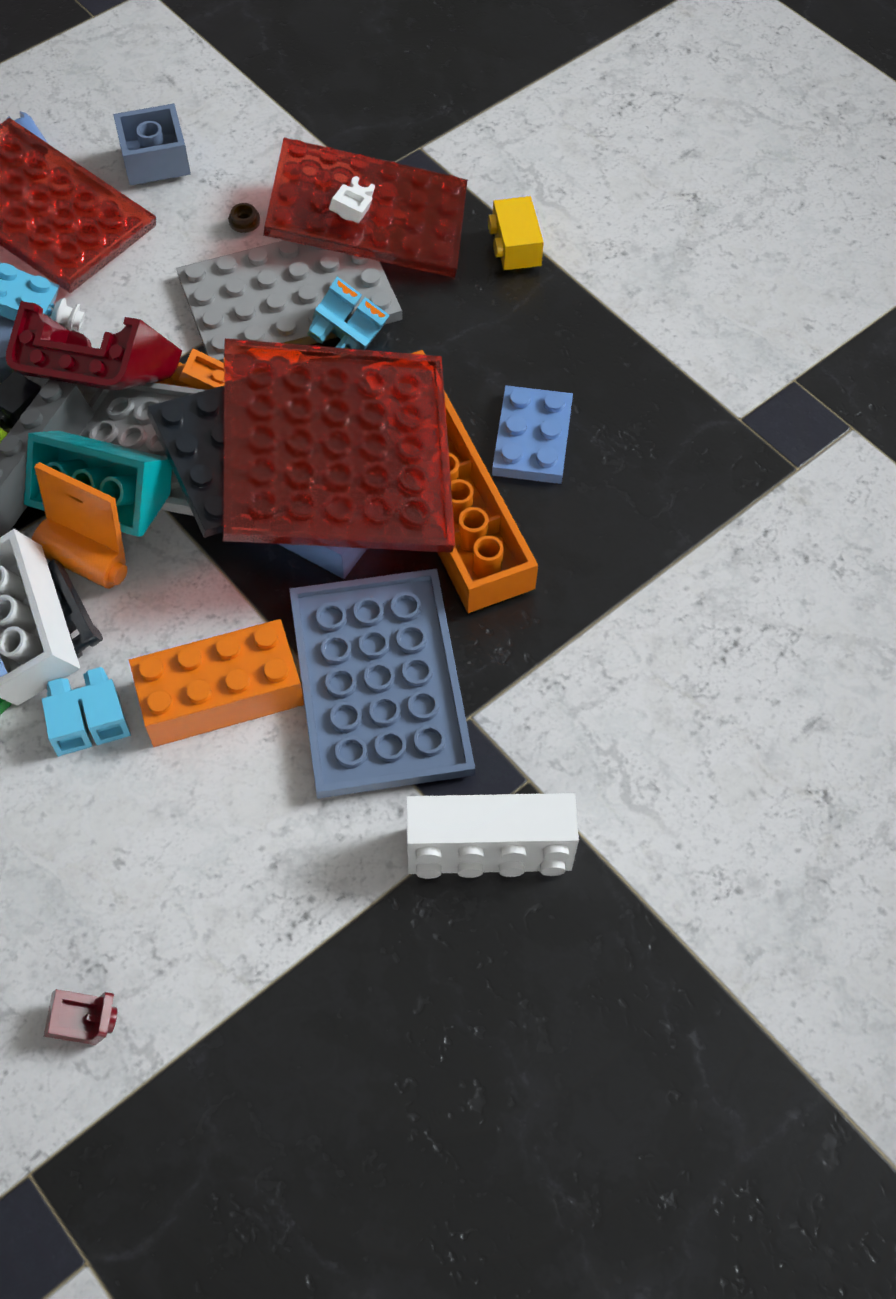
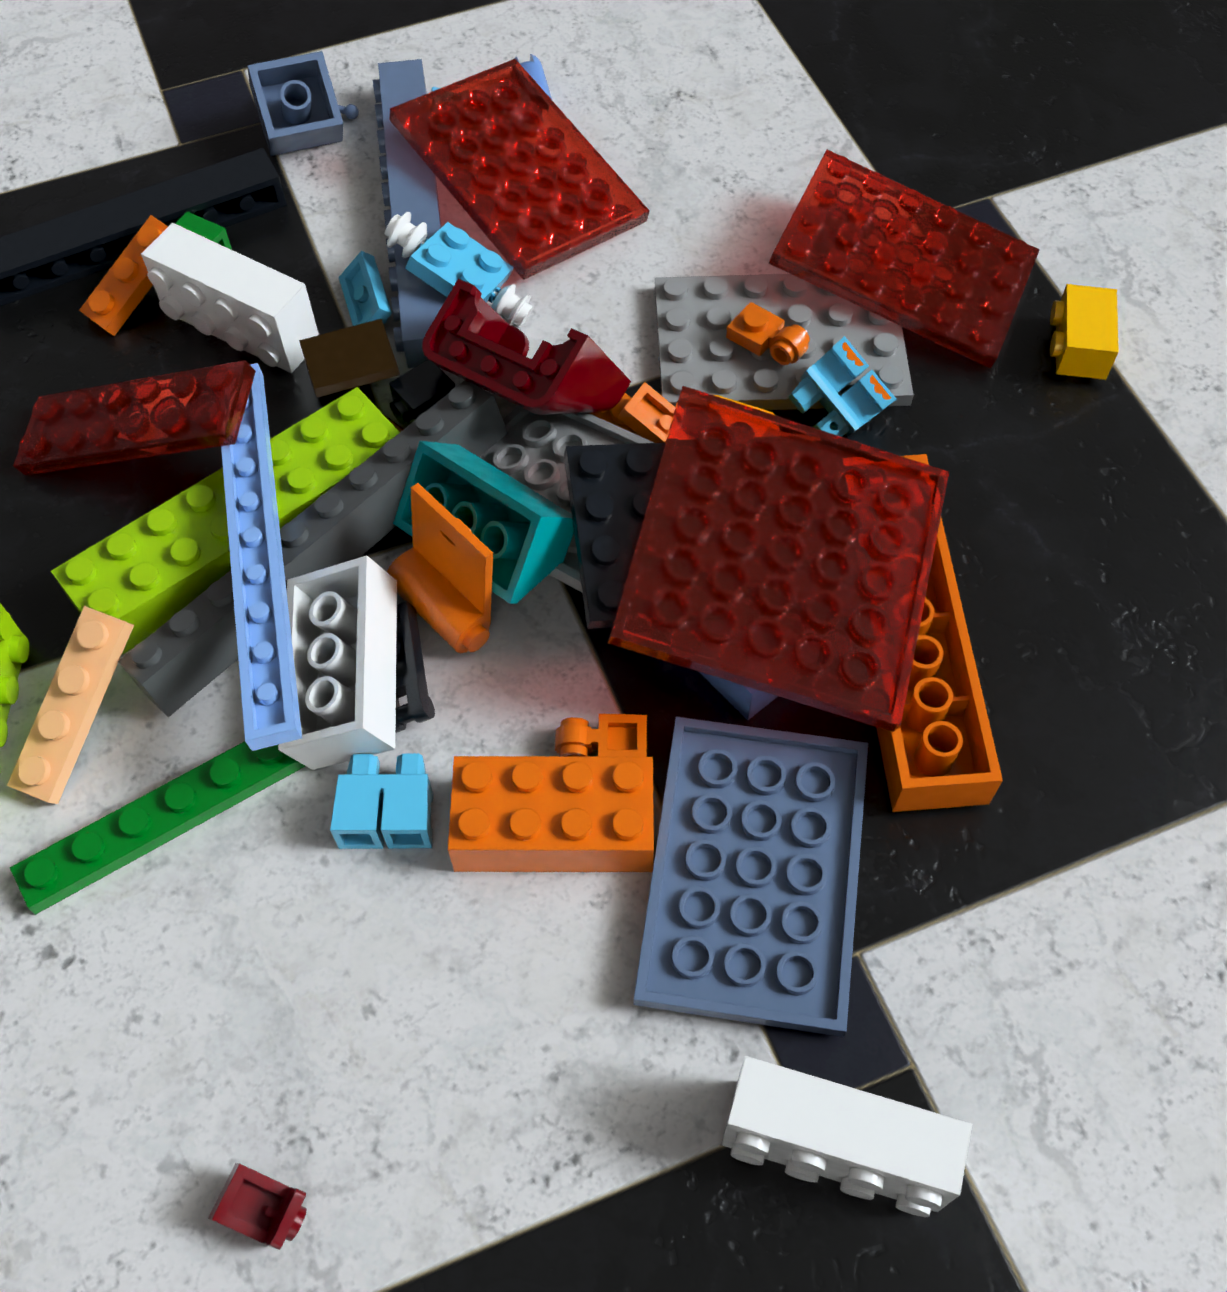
camera: 20 degrees right, 0 degrees up
sand blue brick [113,103,191,185] -> none
dark brown plate [228,203,260,233] -> none
white plate [329,176,375,224] -> none
medium blue plate [492,385,573,484] -> none
none -> orange plate [555,714,647,757]
none -> orange plate [726,302,810,365]

